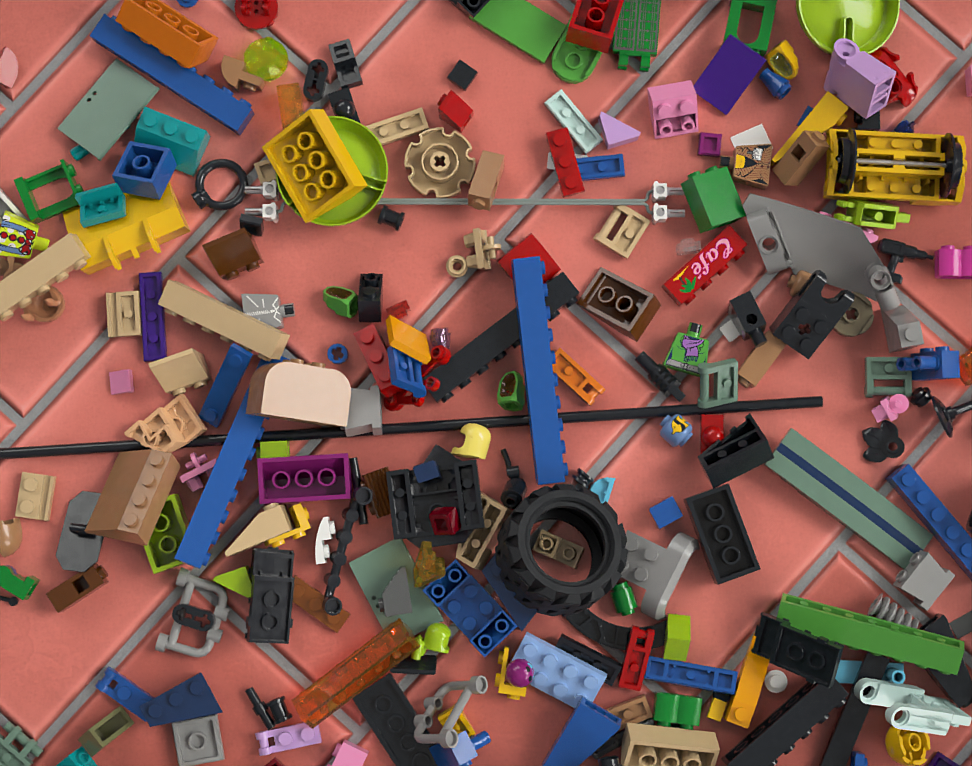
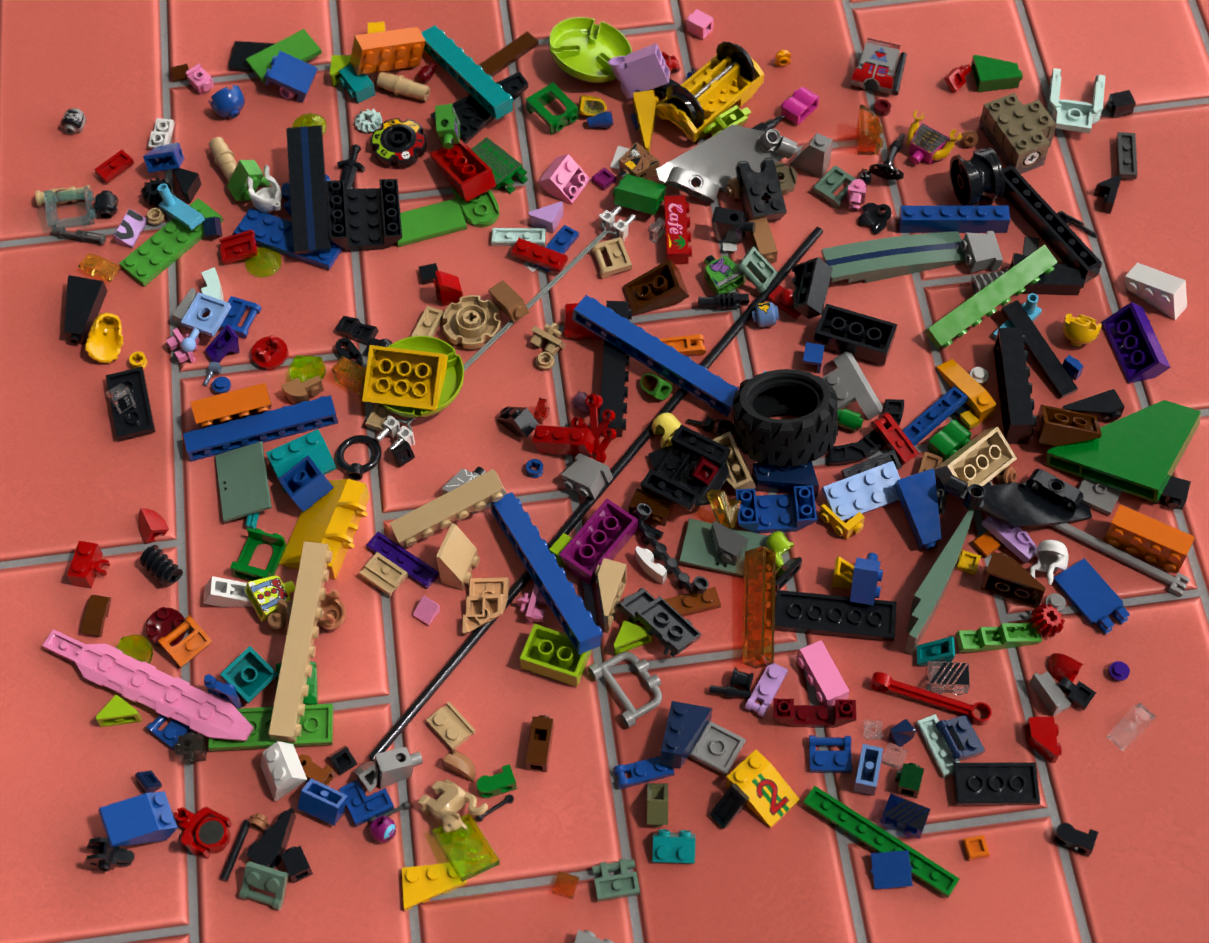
camera: 50 degrees left, 25 degrees down
shield [56,491,104,573] -> none
teal bracket [75,183,126,228] -> none
medium nougat slope [85,449,180,546] -> none
black beam [172,603,216,631] -> none
blue plate [198,343,253,428] -> none
reddish brown slope [202,227,264,281] -> none
brick [246,359,351,427] -> none
yellow bracket [264,503,311,548] -> none
bright green rock [323,286,358,319] -> none
black bush [377,205,405,231] -> none
light orange tile [385,315,431,365] -> none
blue plate [387,346,427,398] -> none
dark blue slope [413,460,442,483] -> none
light grey bar [414,675,488,748] -> none
magenta piece [506,658,534,688] -> none
lime slope [663,613,691,661] -> none
dark purple tile [694,34,767,115] -> none
black piece [751,612,844,688] -> none
medium nougat brick [772,130,830,186] -> none
light aqua plate [854,678,972,736] -> none
blue brick [896,346,960,381] -> none

